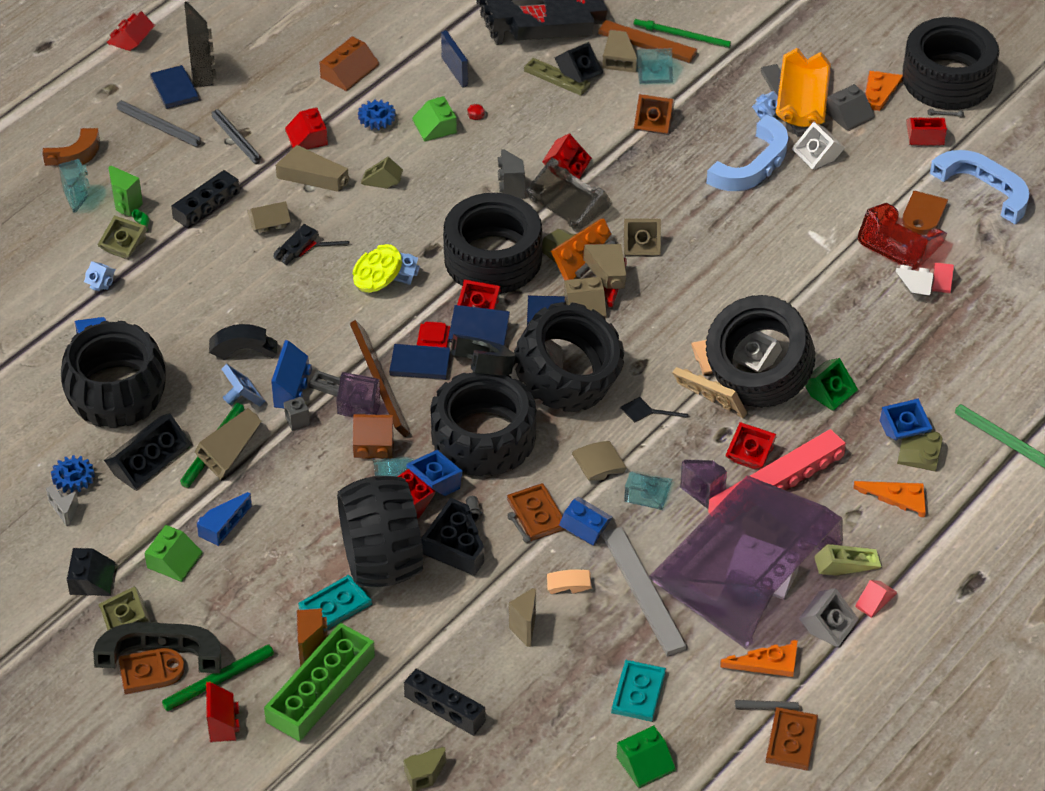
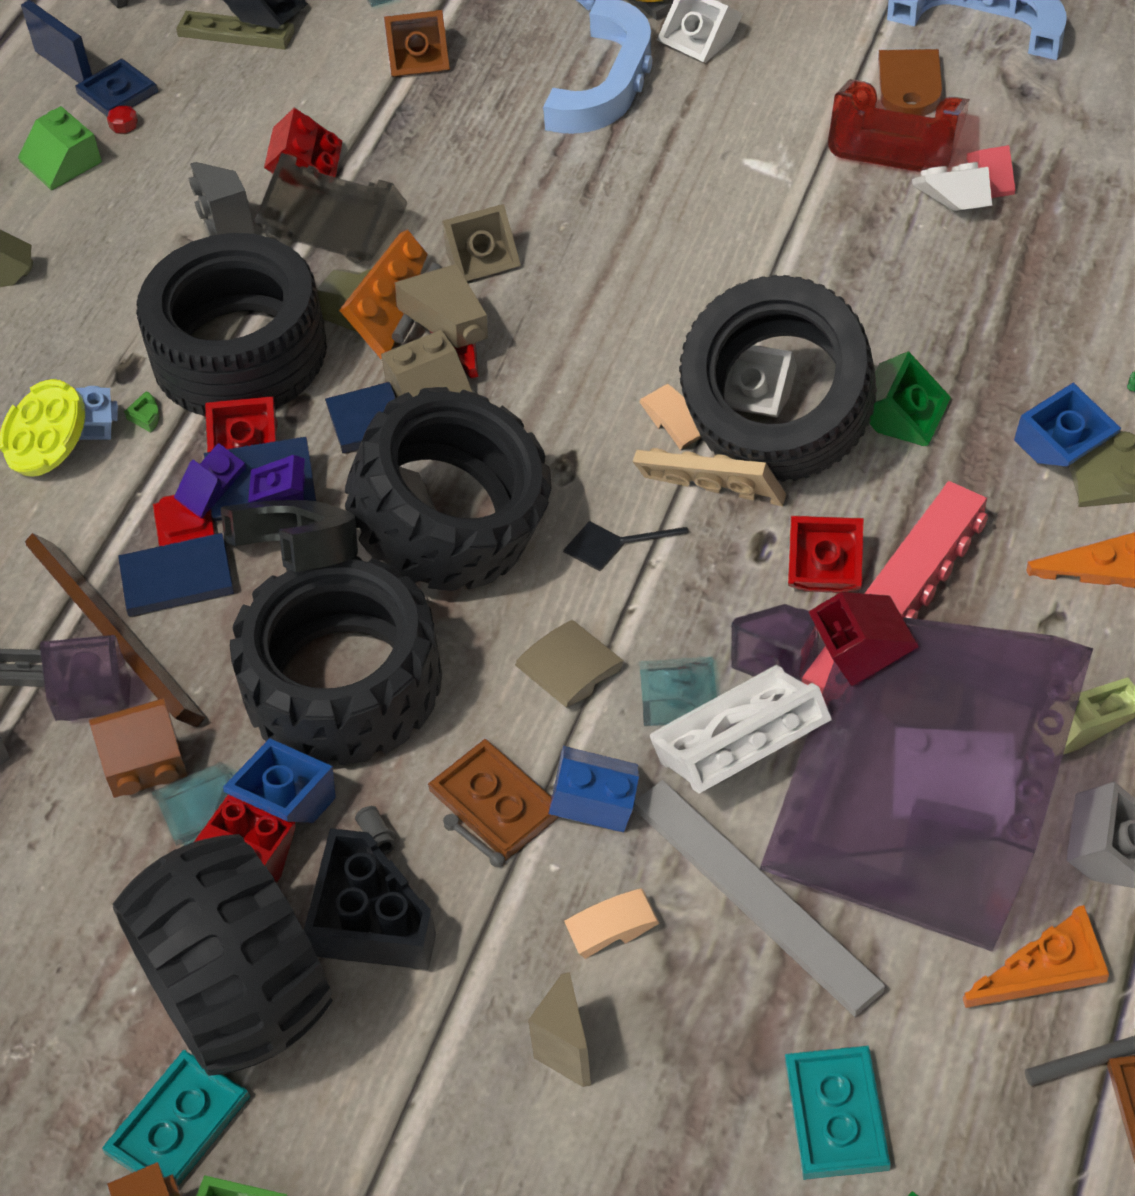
camera: 15 degrees left, 5 degrees up
none -> dark blue tile [75,58,158,116]
none -> bright green tile [124,391,159,433]
none -> dark purple slope [174,443,246,519]
none -> dark purple slope [248,455,305,503]
none -> white fence [650,665,832,794]
none -> dark red slope [808,592,919,686]

